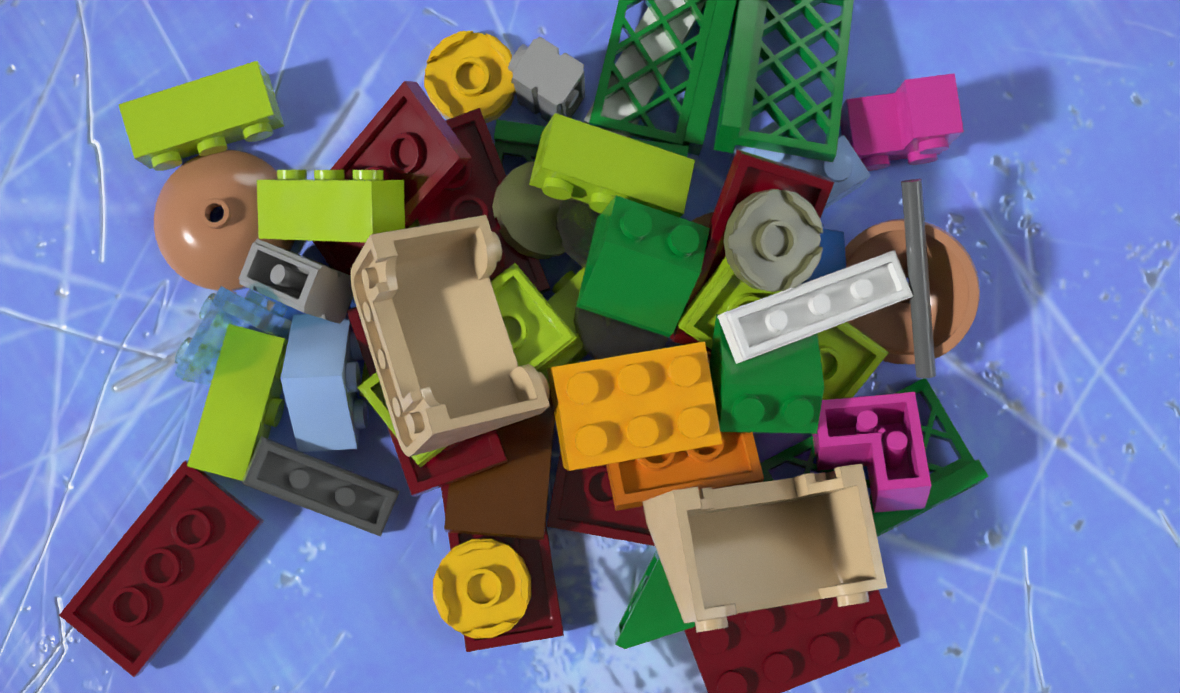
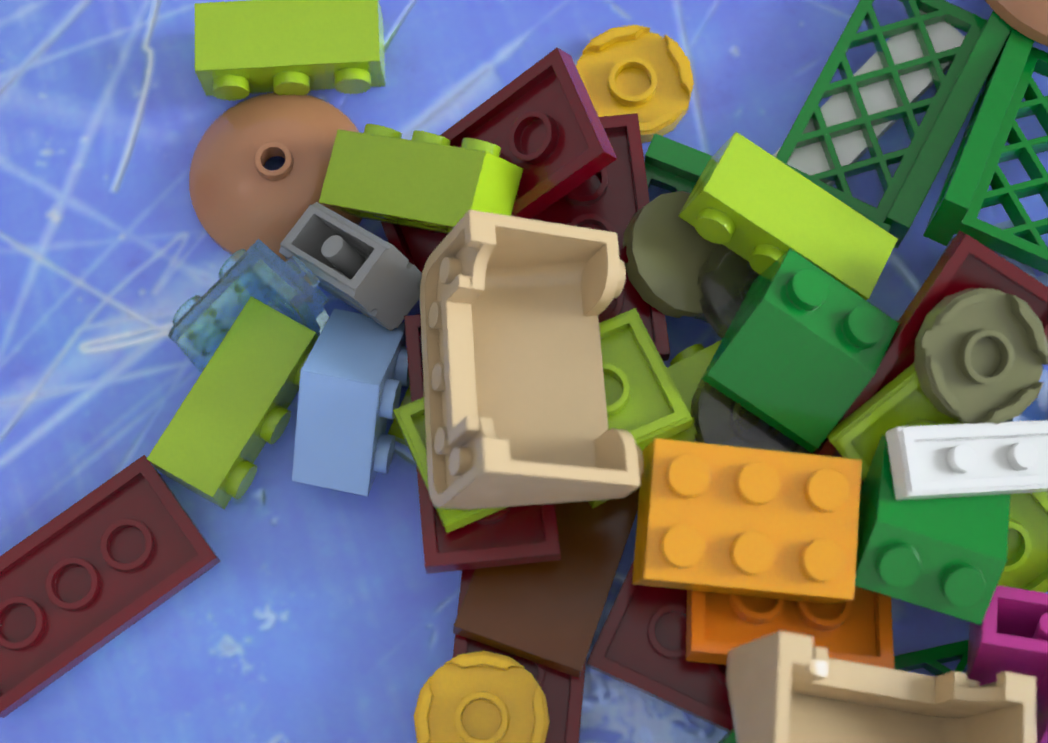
camera: 15 degrees right, 10 degrees down
dark grey tile [242,436,400,537] -> none
light grey brick [508,37,585,123] -> none

